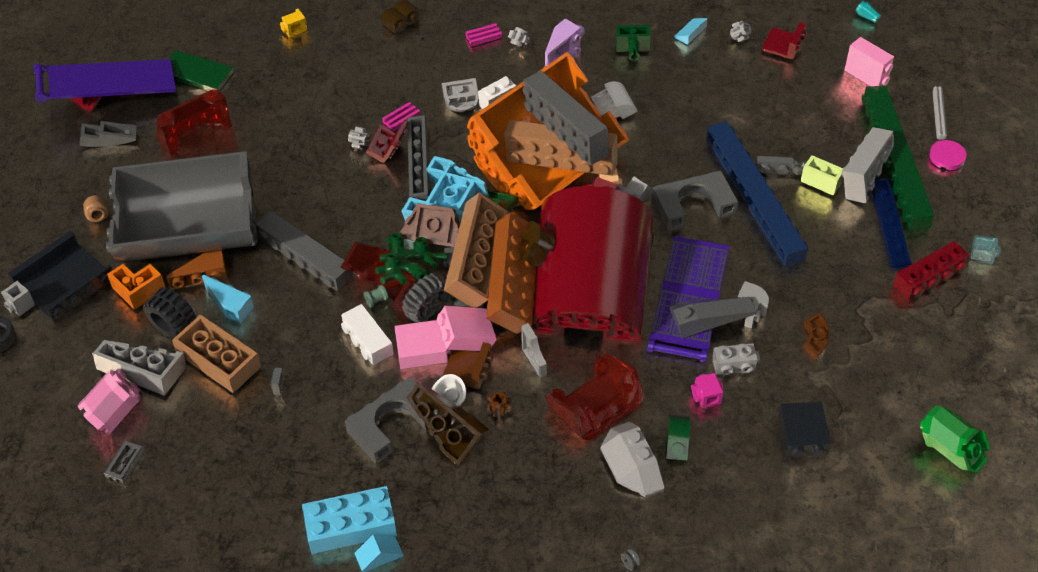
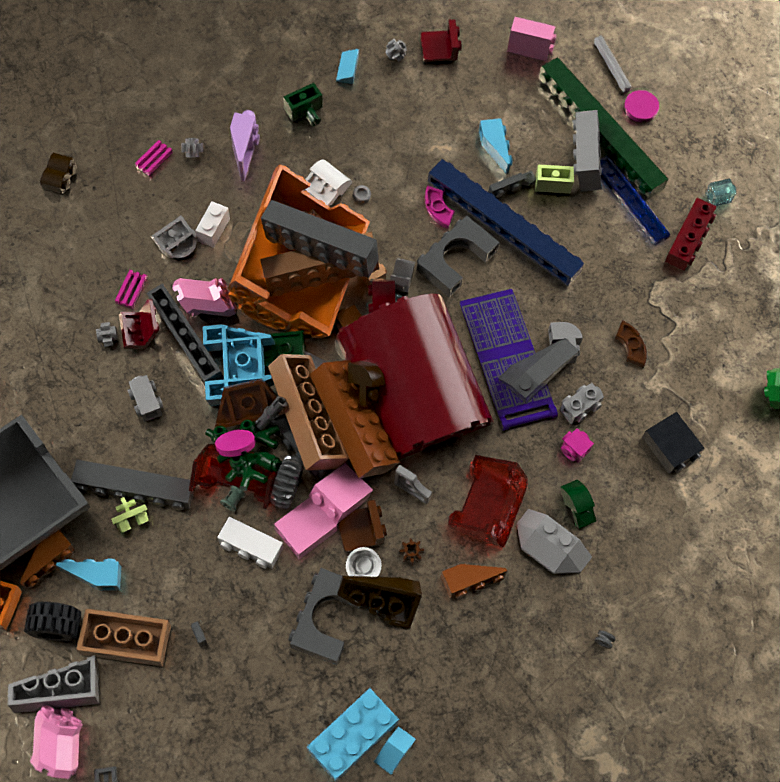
camera: 35 degrees left, 15 degrees up
none -> yellowish green hips [111,497,149,533]
none -> light grey brick [128,375,163,422]
none -> bright pink brick [172,278,237,317]
none -> dark pink tile [215,430,256,457]
none -> dark grey pin [255,396,287,430]
none -> light grey tile [353,185,371,204]
none -> dark pink tile [425,185,455,229]
none -> dark orange slope [441,564,507,599]
none -> medium azure slope [479,119,512,173]

